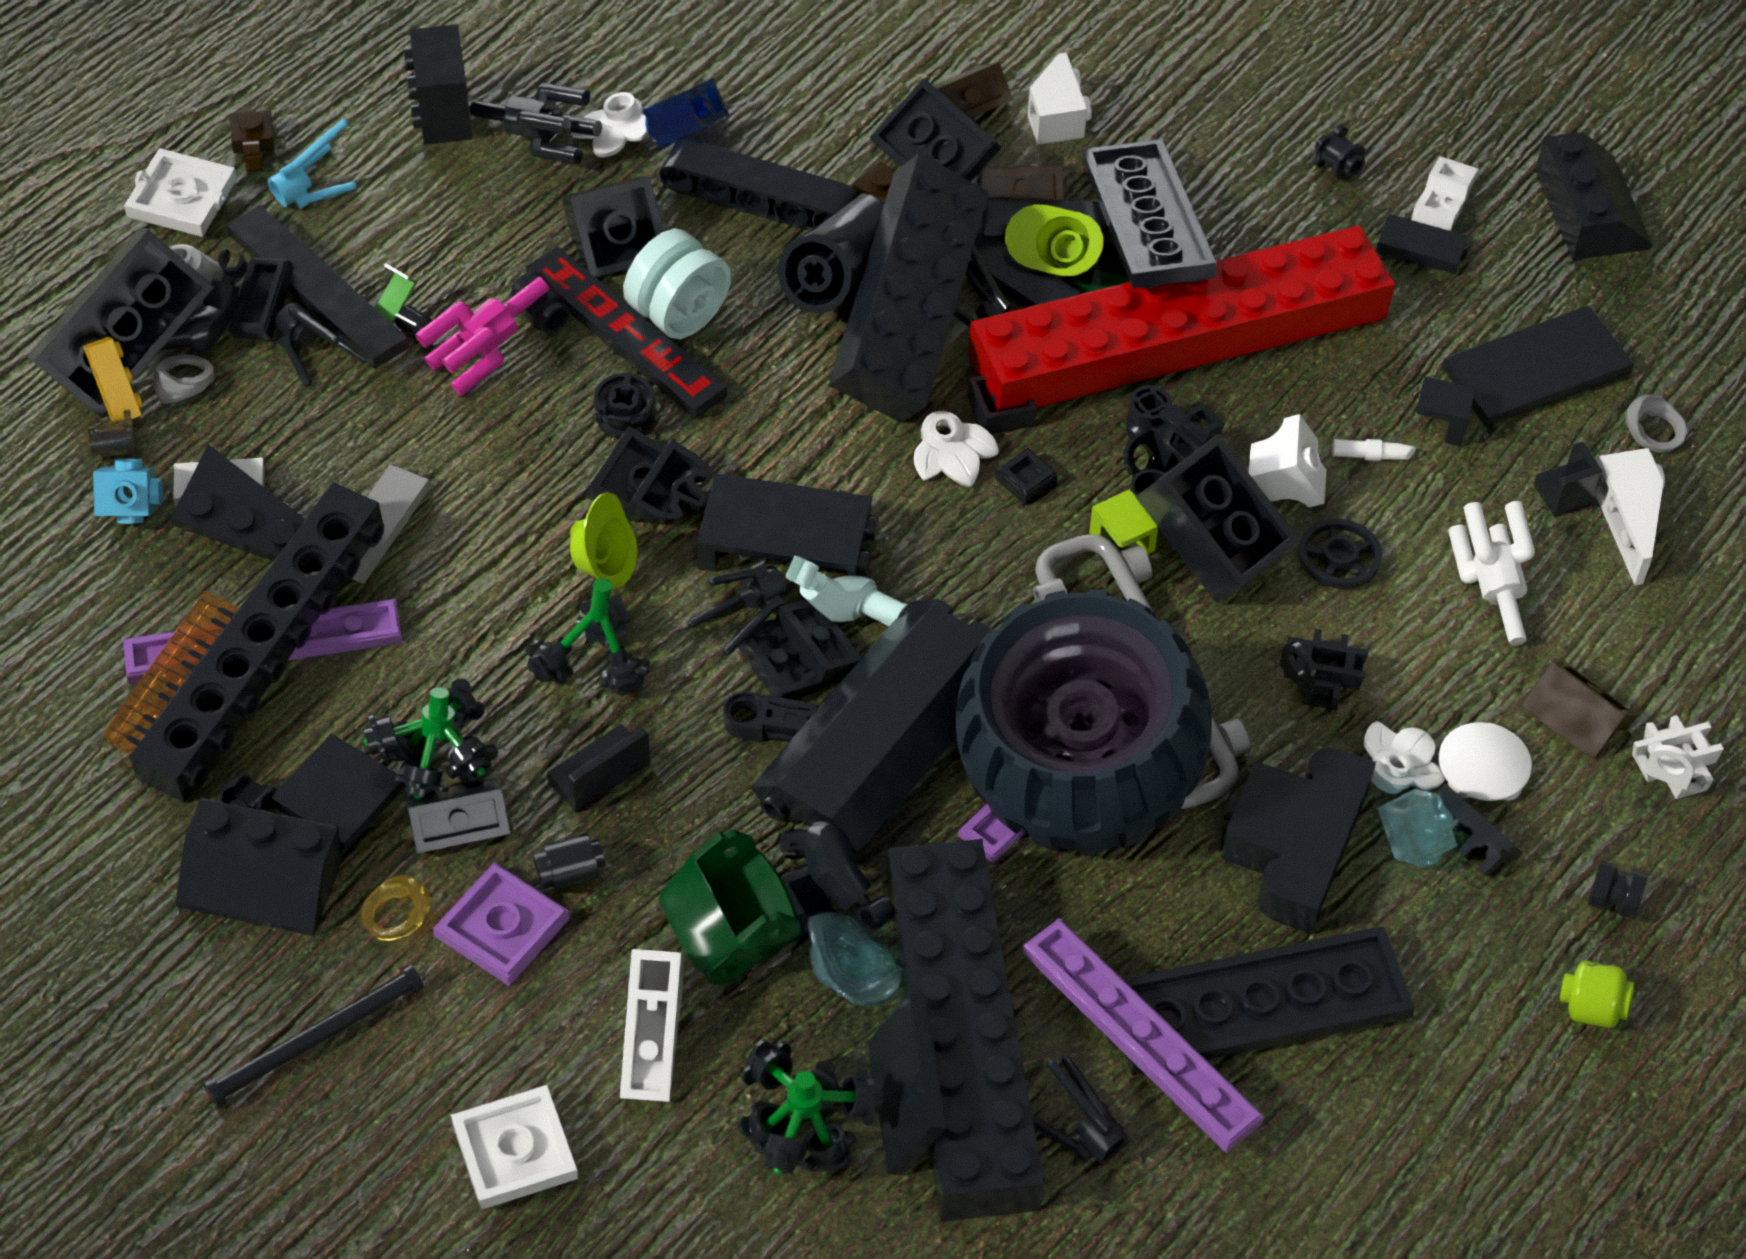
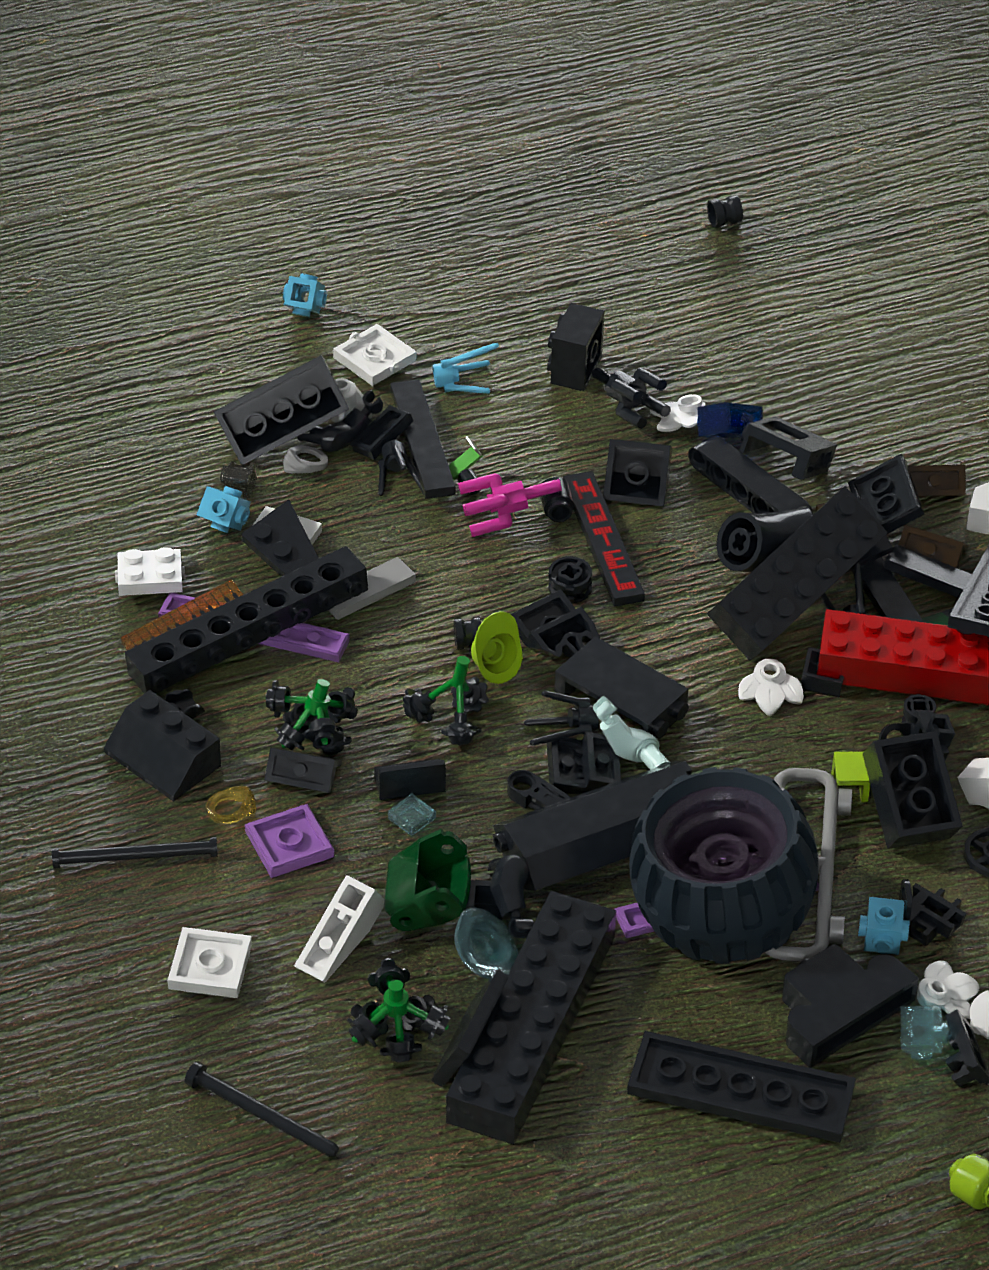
camera: 30 degrees right, 10 degrees down
yellow piece [83,337,143,425] -> none
dark brown plate [230,110,274,172] -> none
black tile [271,733,406,852] -> none
black brick [532,832,606,891] -> none
light aqua wheel [623,228,731,339] -> none
black tile [995,448,1058,505] -> none
lime piece [1005,204,1104,276] -> none
medium lavender tile [1023,918,1264,1153] -> none
black plant [1032,1055,1128,1164] -> none
none -> white plate [115,548,185,596]
none -> medium azure brick [283,274,327,317]
none -> clear light blue tile [388,793,436,836]
none -> black wheel [453,617,481,650]
none -> black window [740,416,837,480]
none -> medium azure brick [858,897,910,955]

